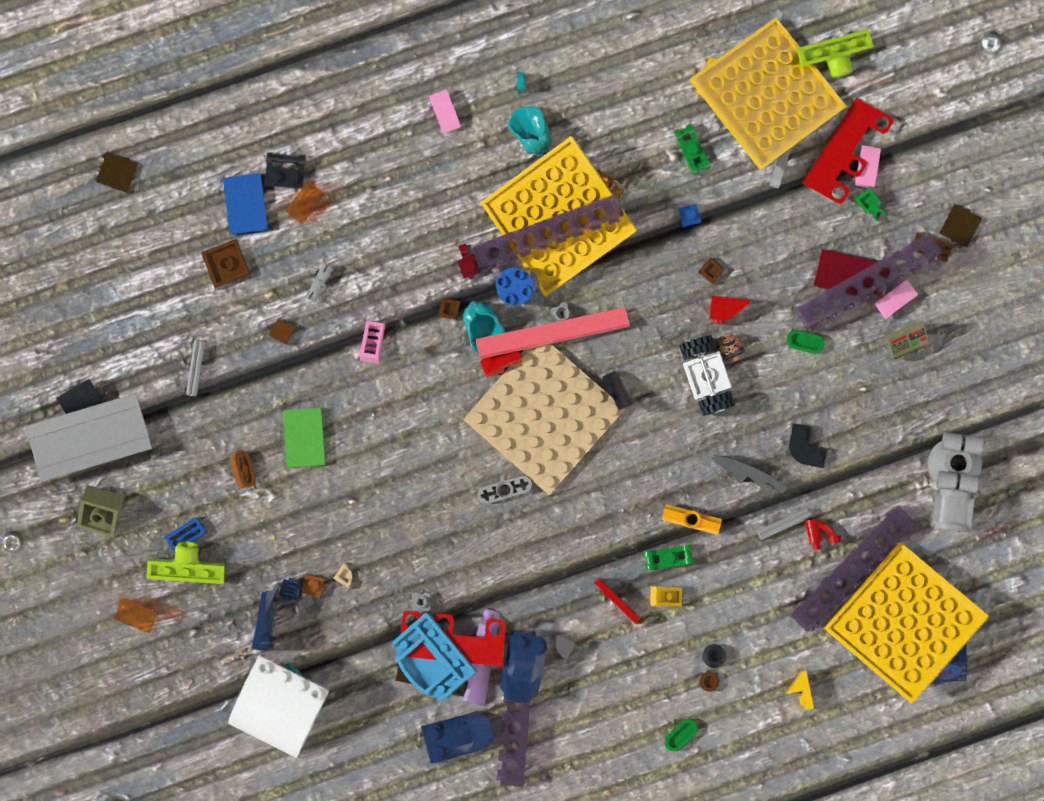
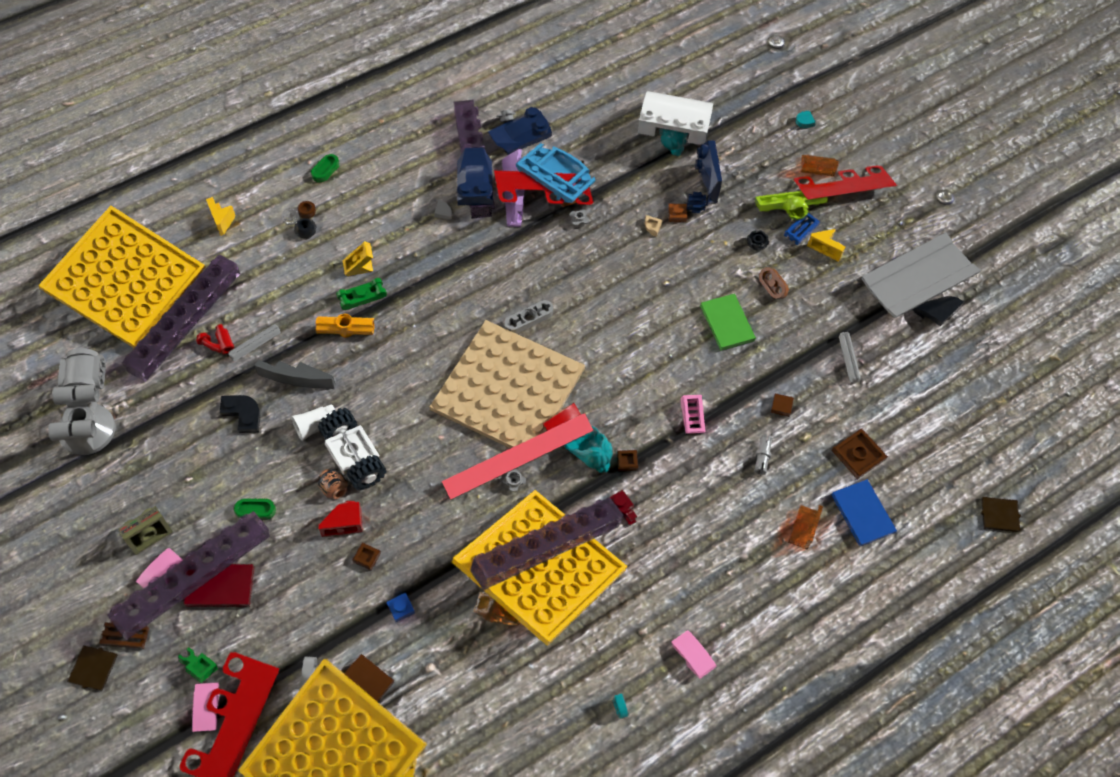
camera: 165 degrees right, 25 degrees down
olive slope [77,485,125,538] -> none
black plate [265,152,306,189] -> none
blue brick [496,266,539,306] -> none
teal hair [508,106,552,157] -> none
red tile [594,579,640,624] -> none
black slope [602,371,634,411] -> none
green plate [673,123,711,176] -> none
none -> white plant [291,404,335,441]
none -> reddish brown tile [344,654,394,702]
none -> light grey plate [496,110,515,122]
none -> black plate [747,230,769,251]
none -> red piece [794,165,898,200]
none -> teal tile [796,110,816,128]
none -> yellow slope [807,229,846,262]

